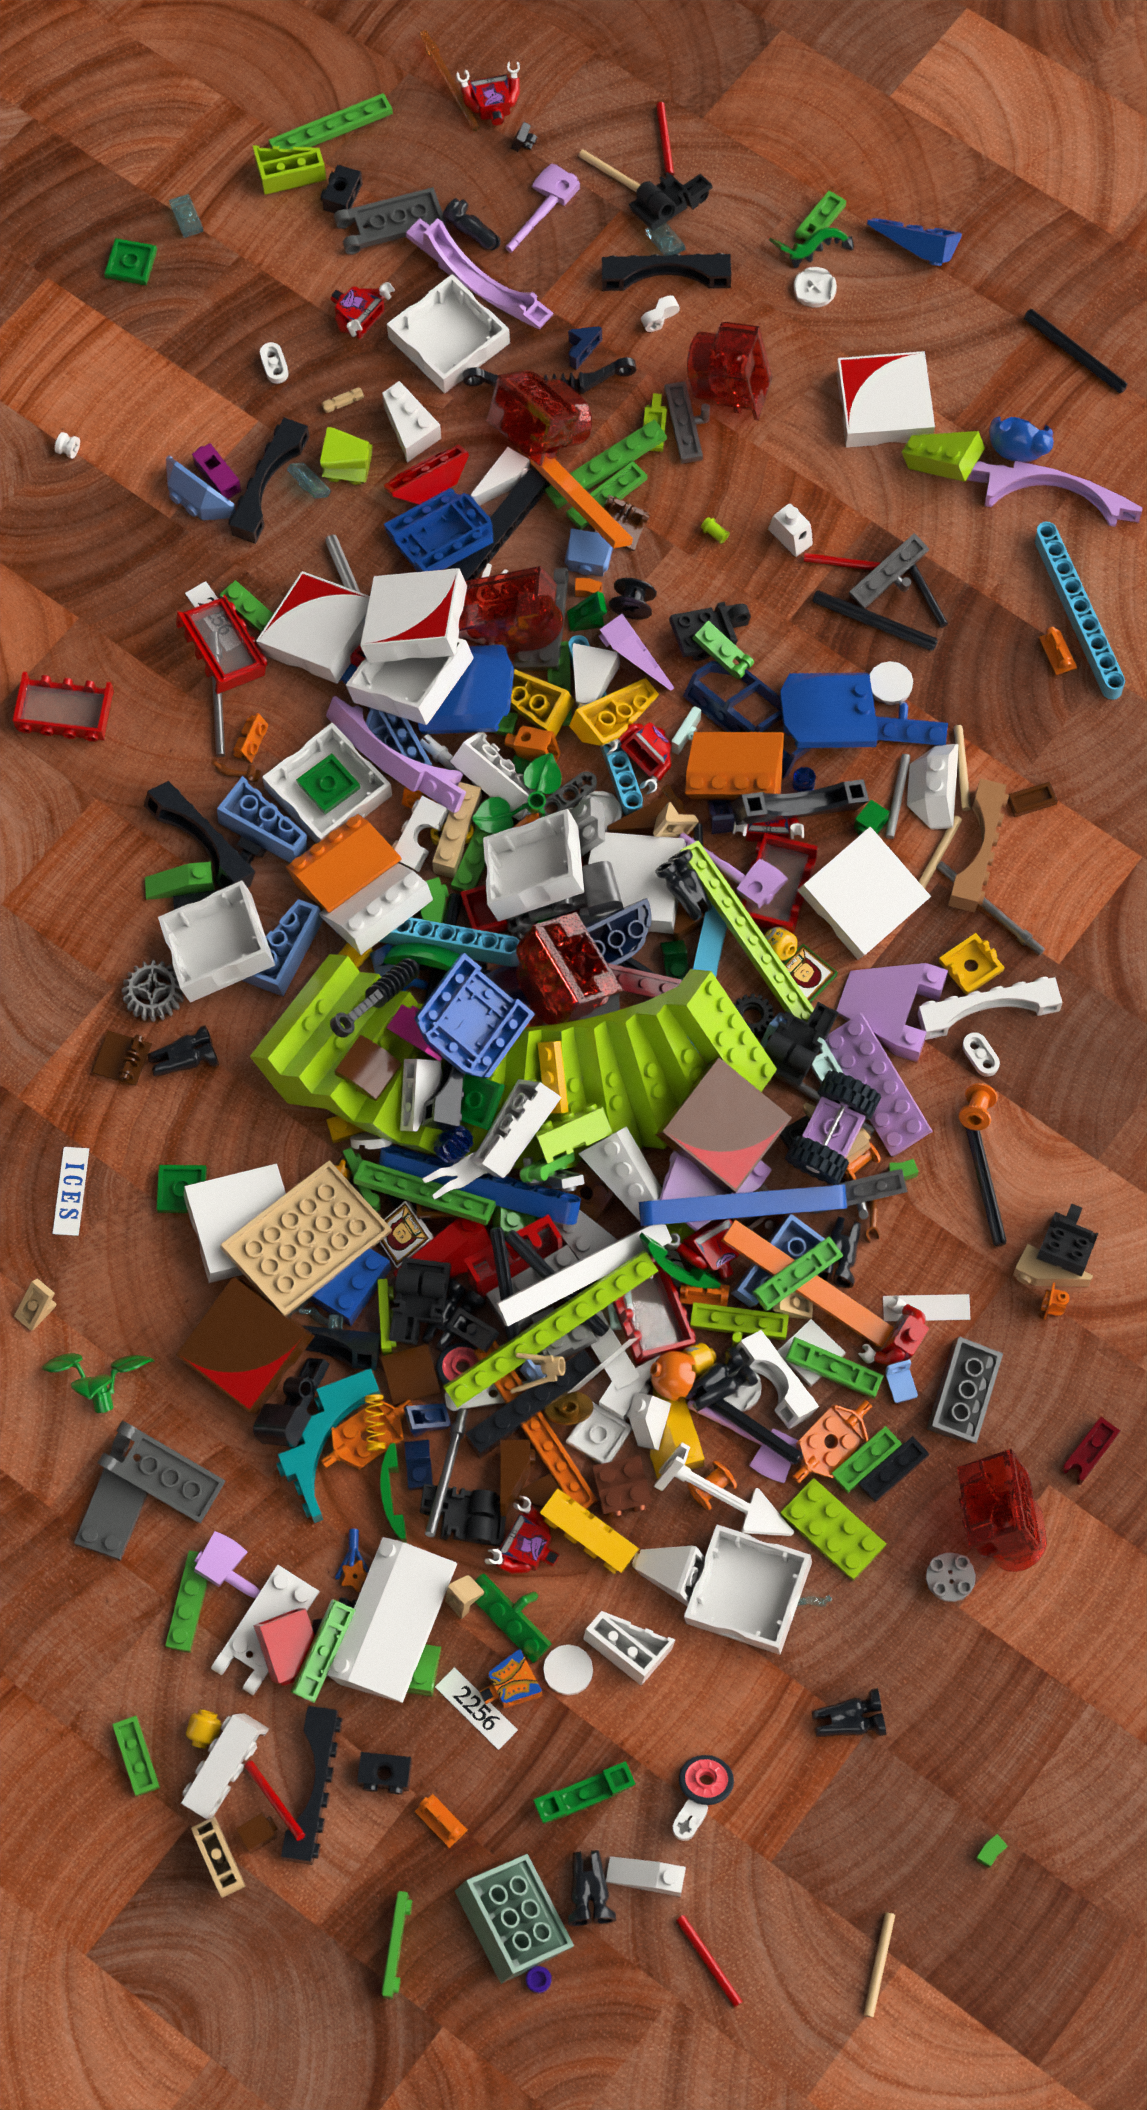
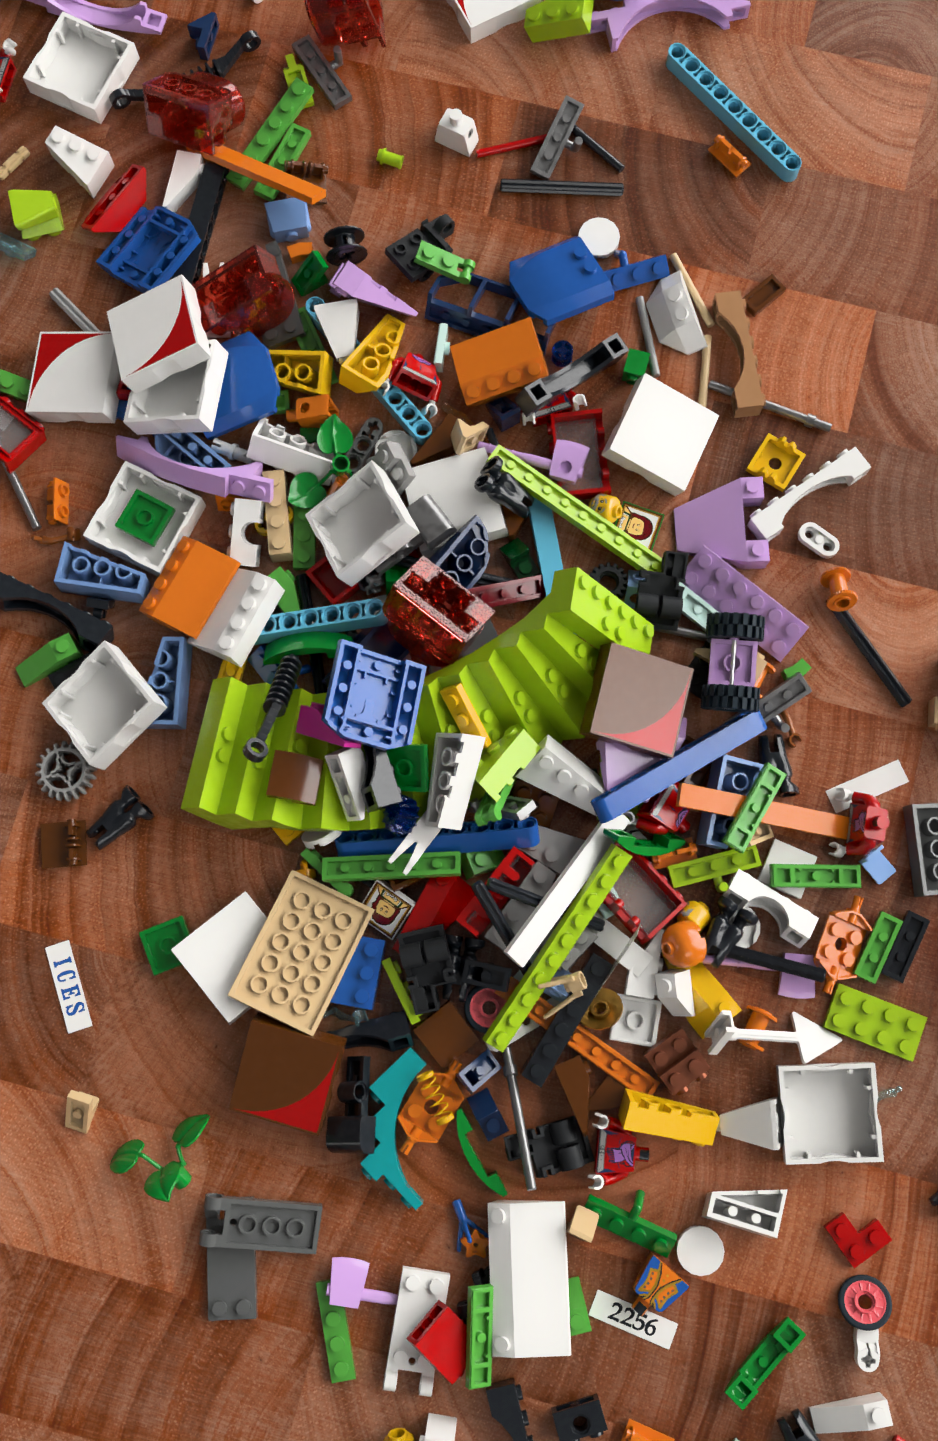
camera: 20 degrees left, 10 degrees up
none -> red plate [823,1212,892,1269]

